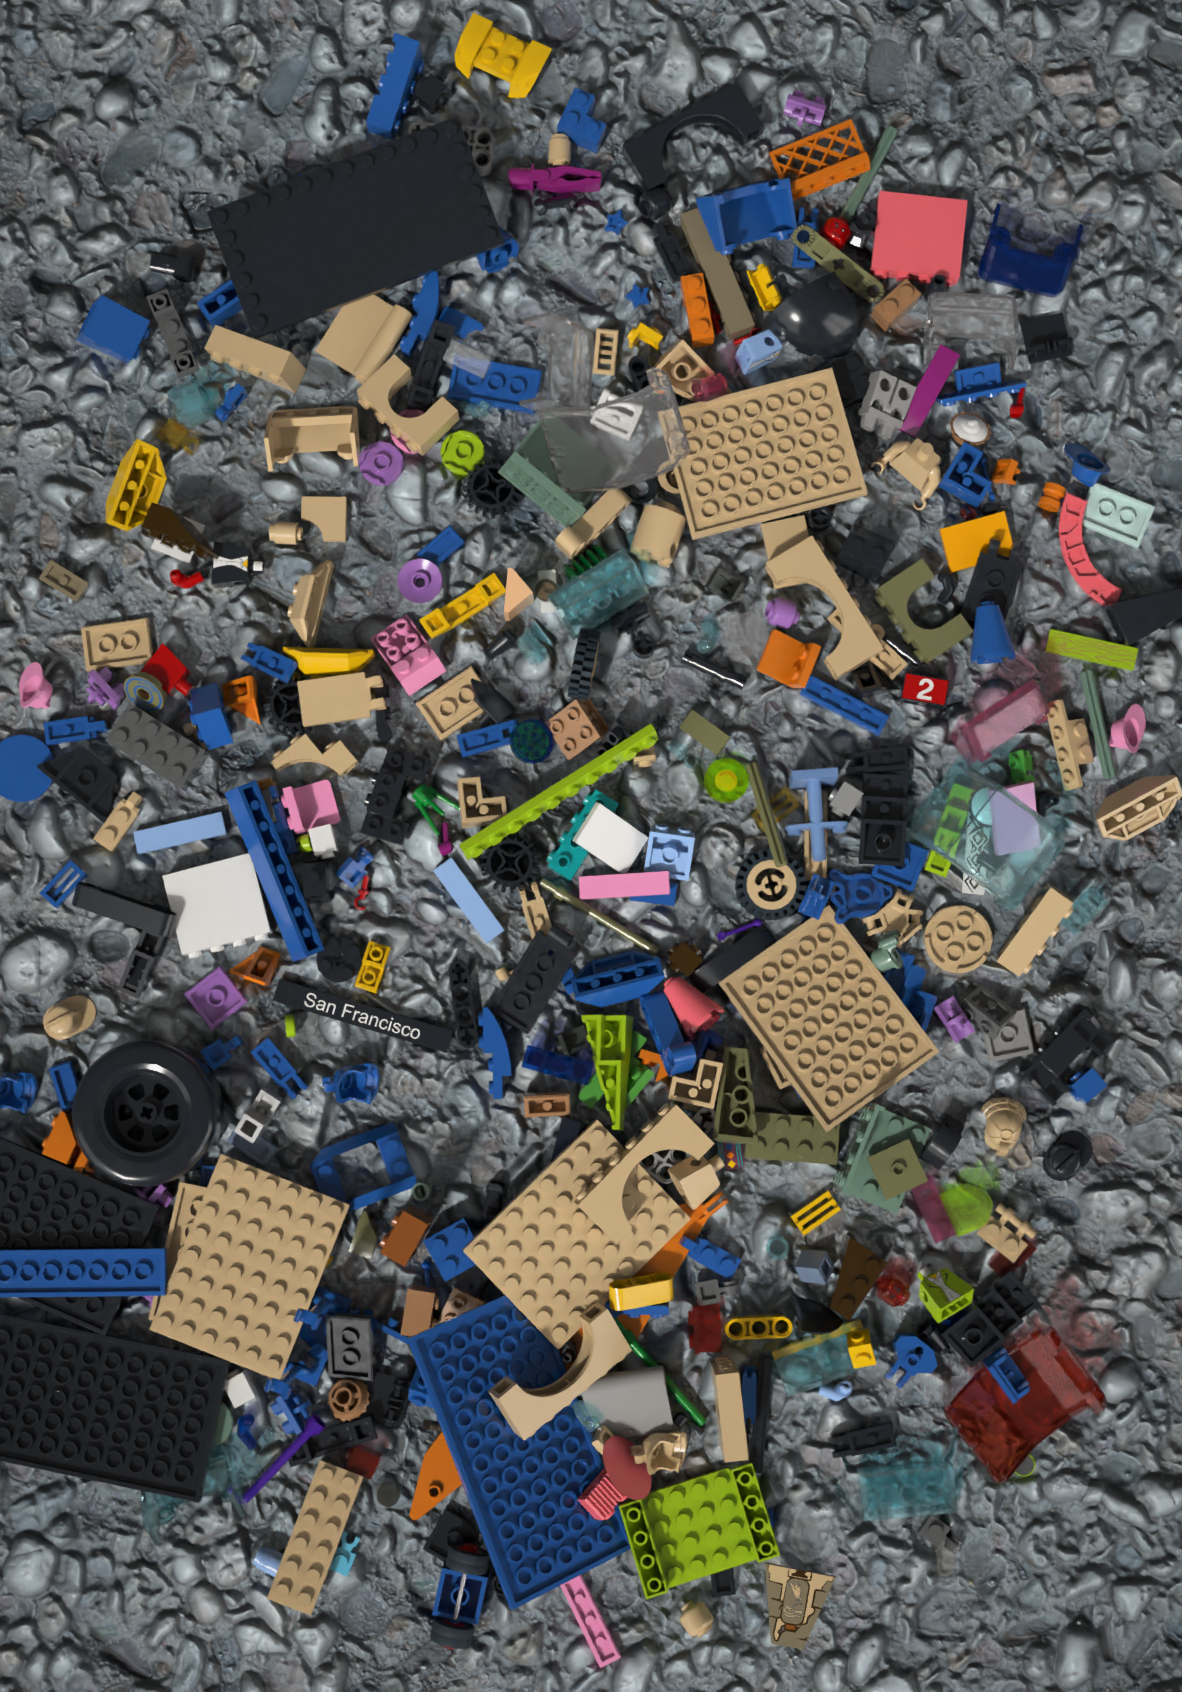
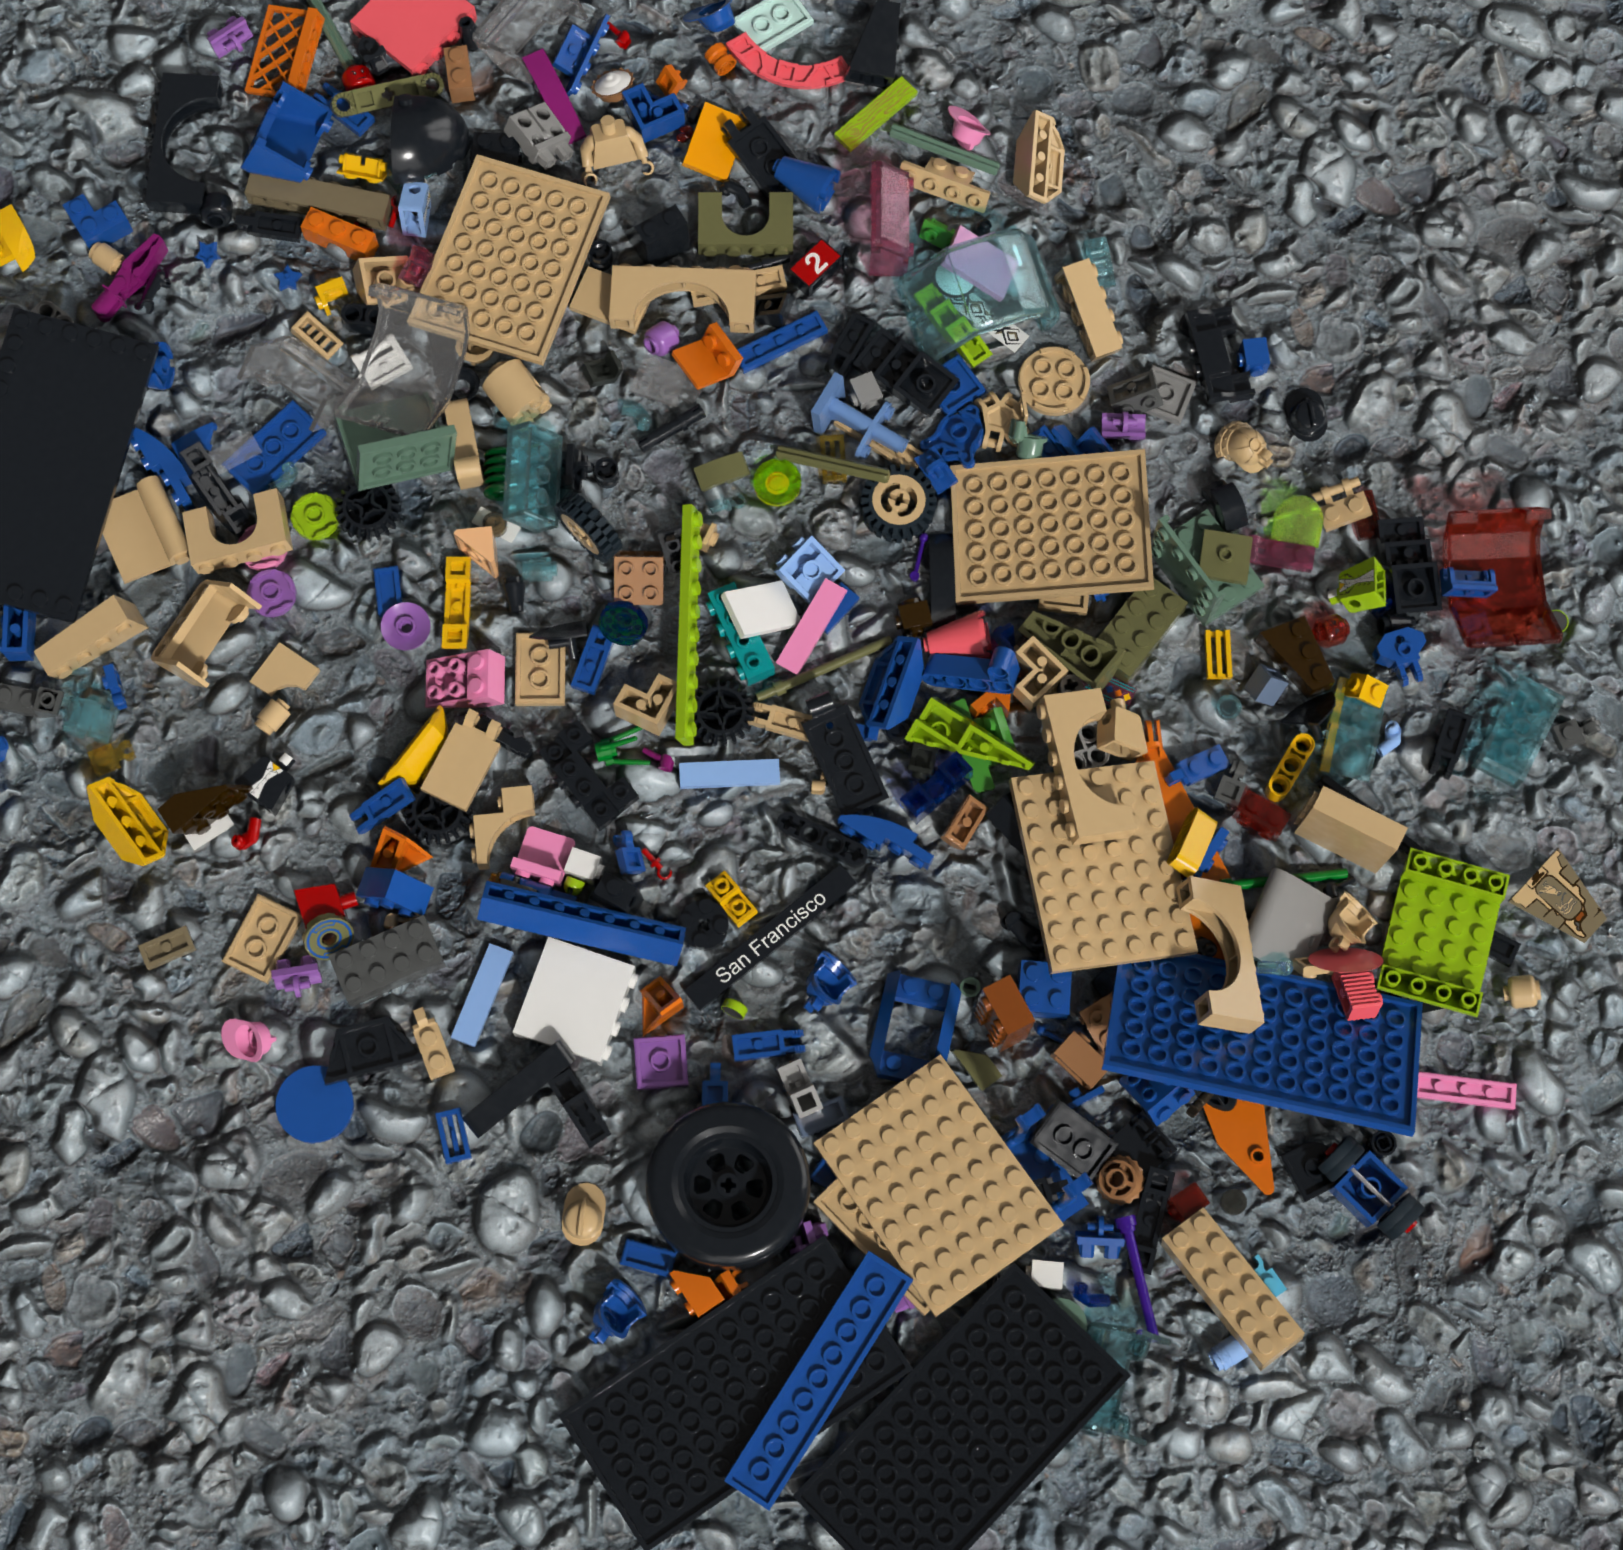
camera: 60 degrees left, 10 degrees down
blue hinge [43,716,109,746] -> none
tan wedge [288,560,334,648] -> none

